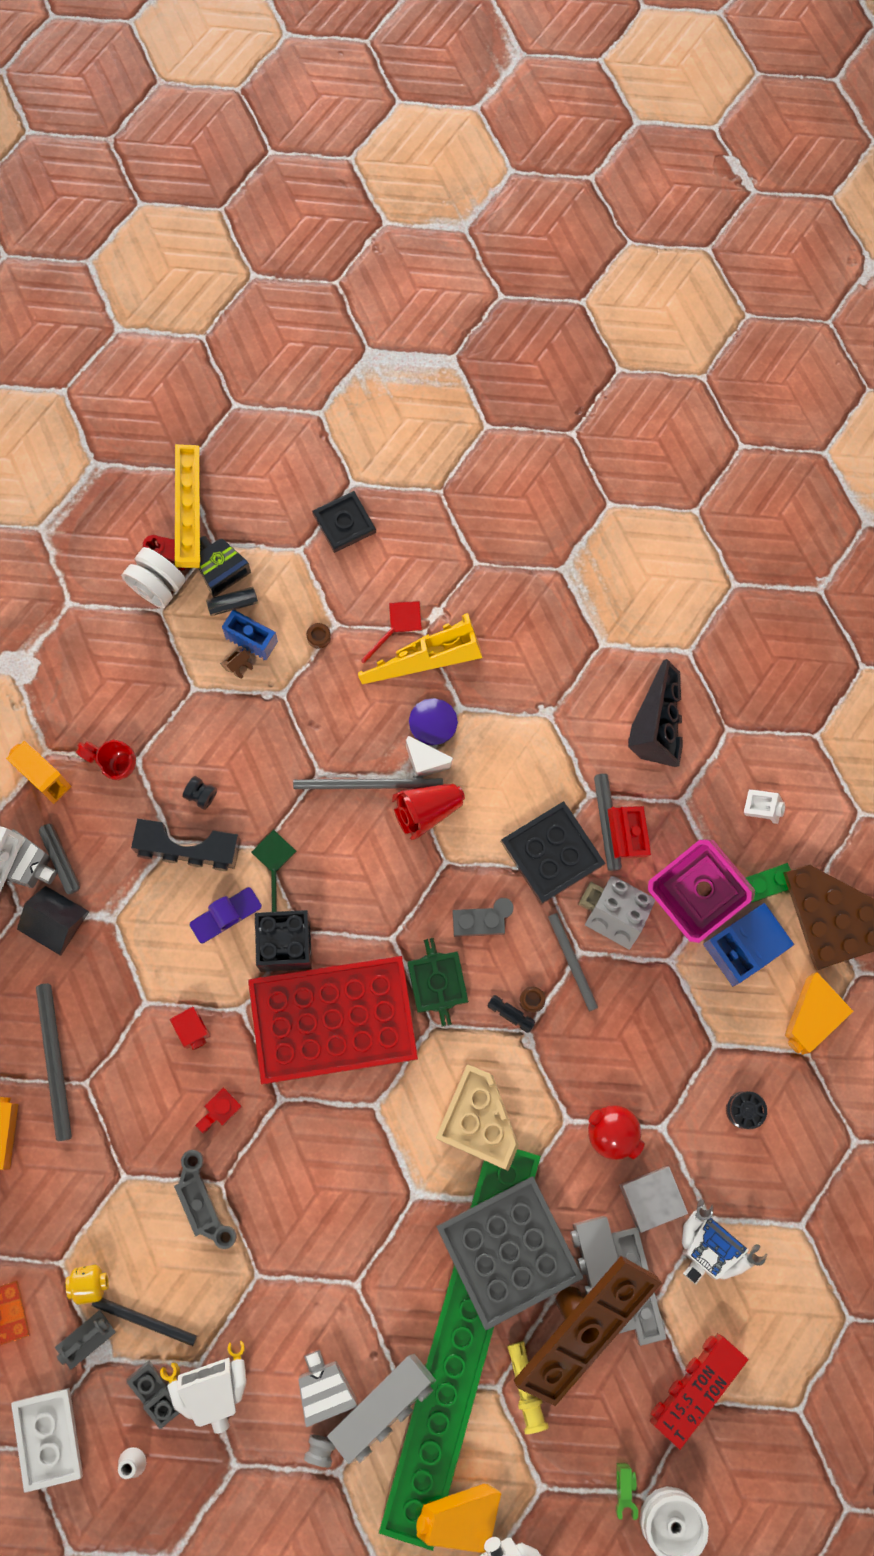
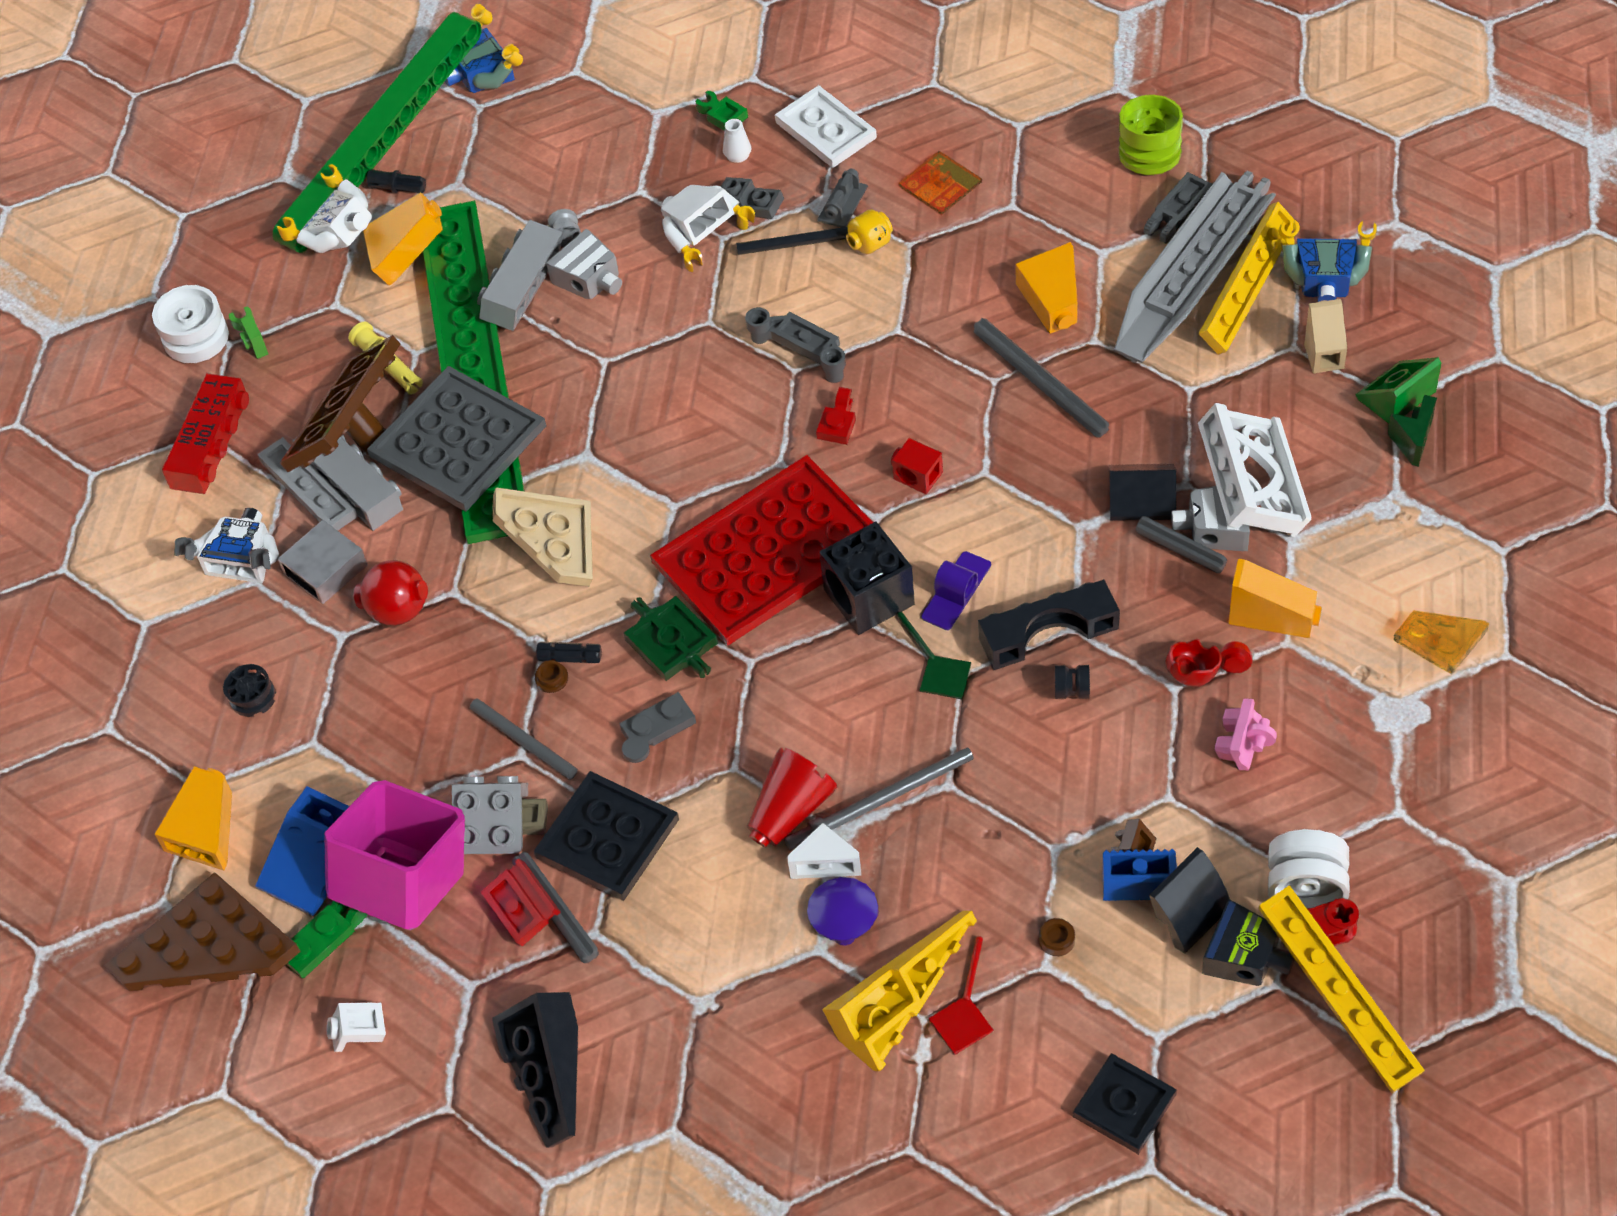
camera: 165 degrees right, 20 degrees down
none -> green plate [695,91,748,131]
none -> bright pink hips [1215,699,1277,771]

